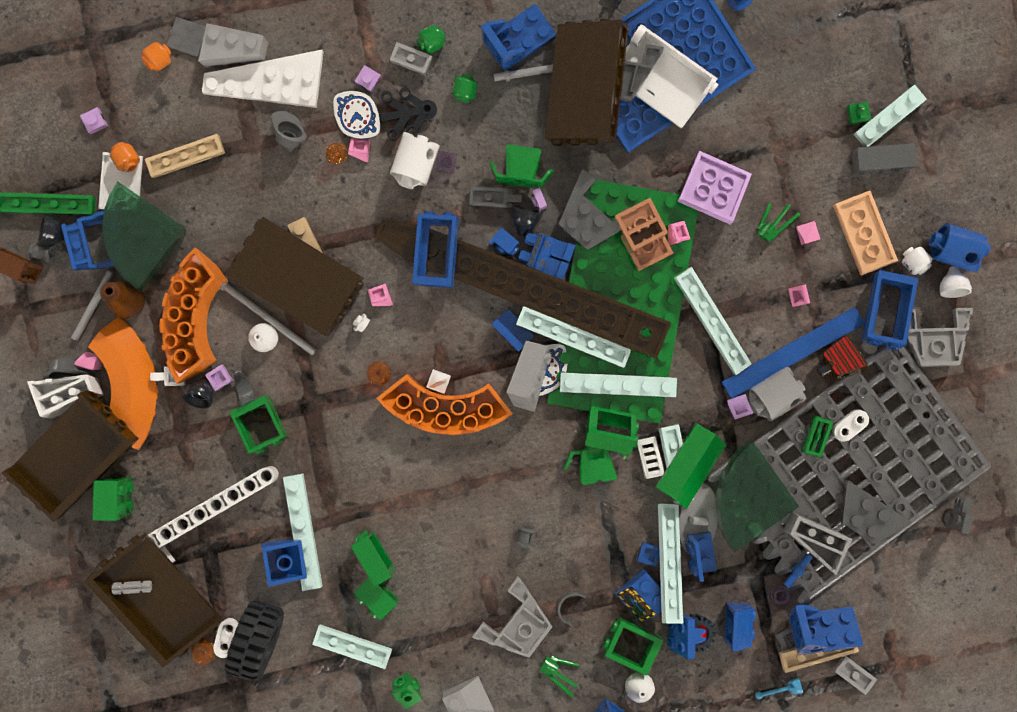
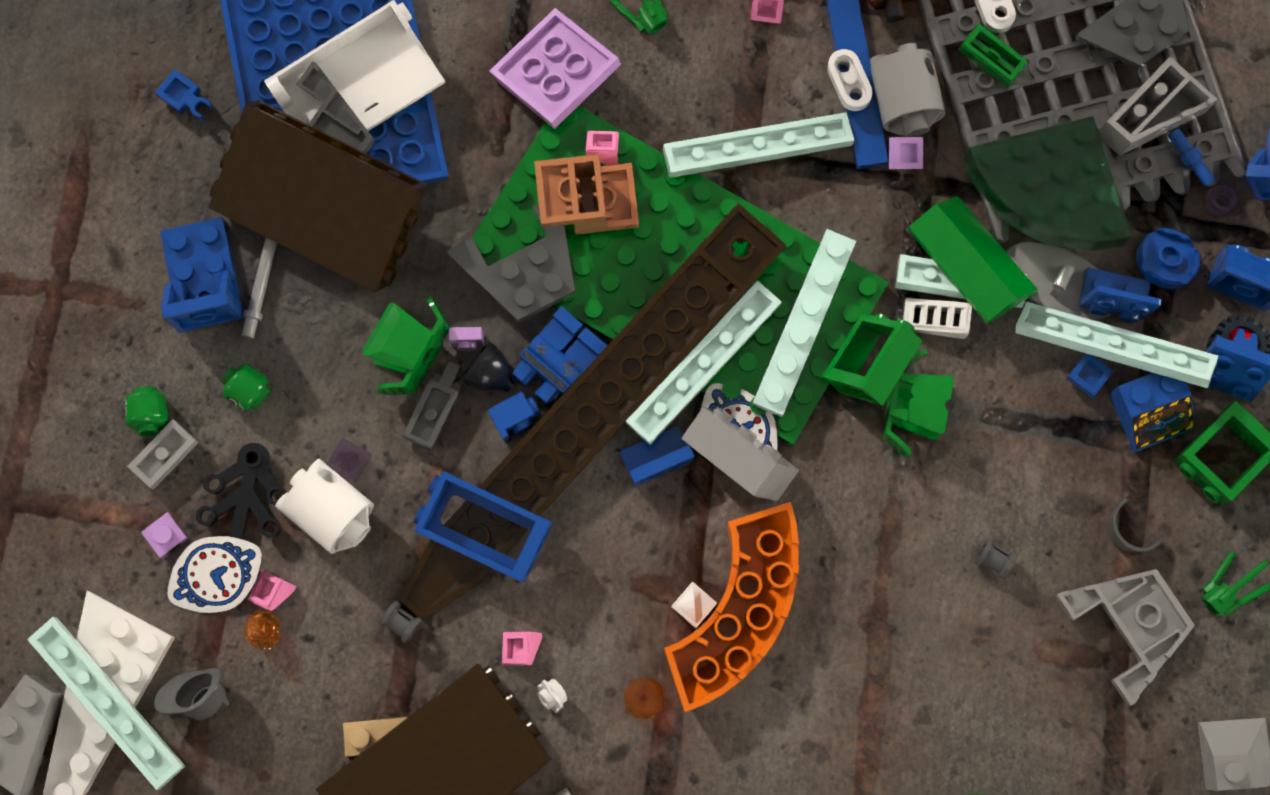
camera: 70 degrees left, 10 degrees down
none -> light aqua plate [27,617,185,790]
none -> dark grey bush [378,601,423,643]
none -> white plate [827,49,872,111]
none -> blue tile [1136,228,1201,289]

